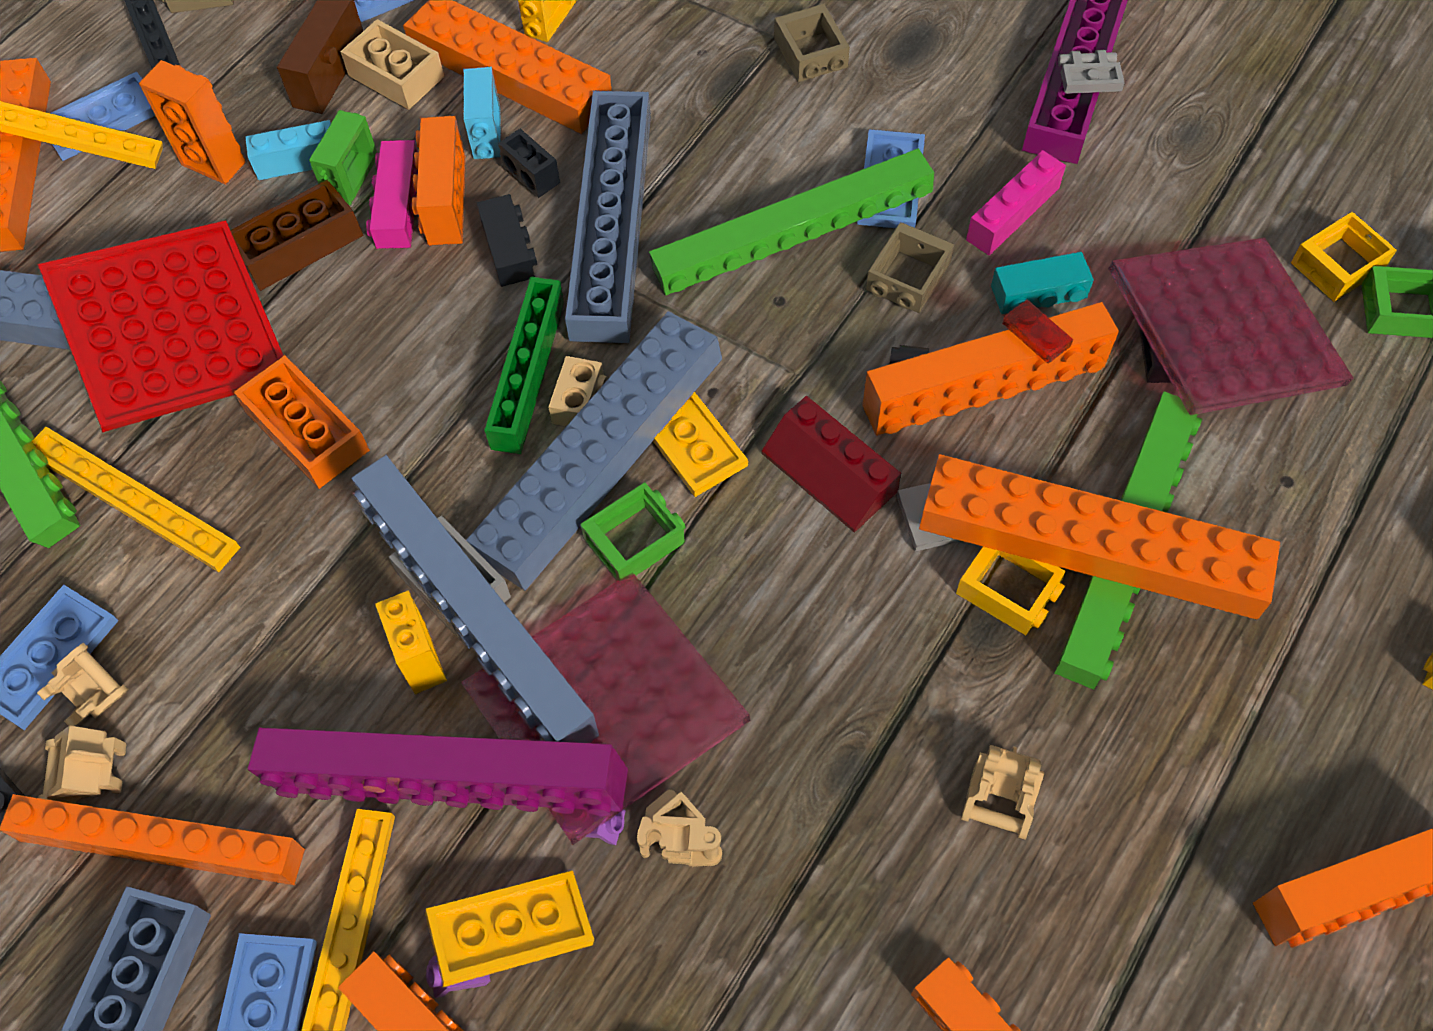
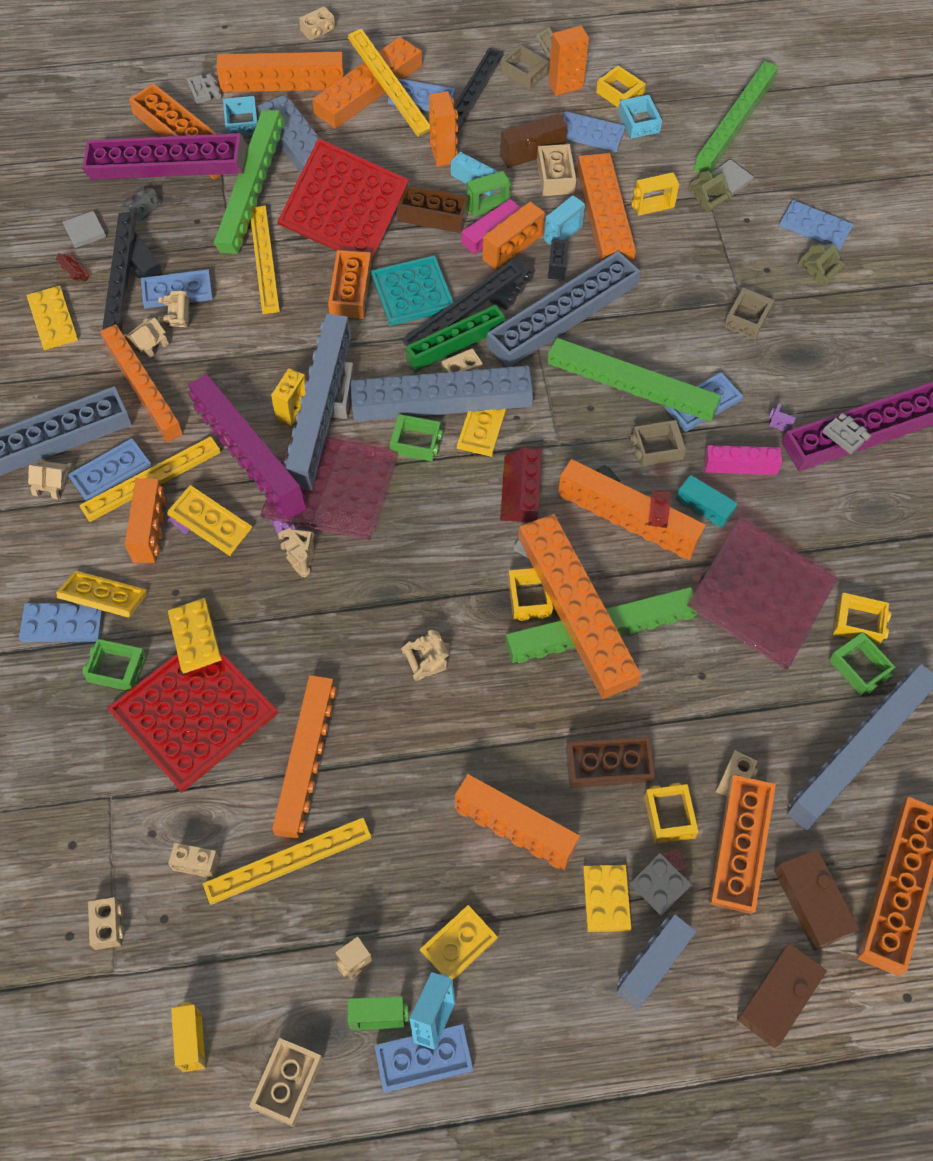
camera: 45 degrees right, 0 degrees up
none -> teal plate [370,255,454,326]
none -> black plate [402,261,522,346]
none -> reddish brown brick [566,737,655,788]
none -> medium lavender bracket [769,403,796,432]

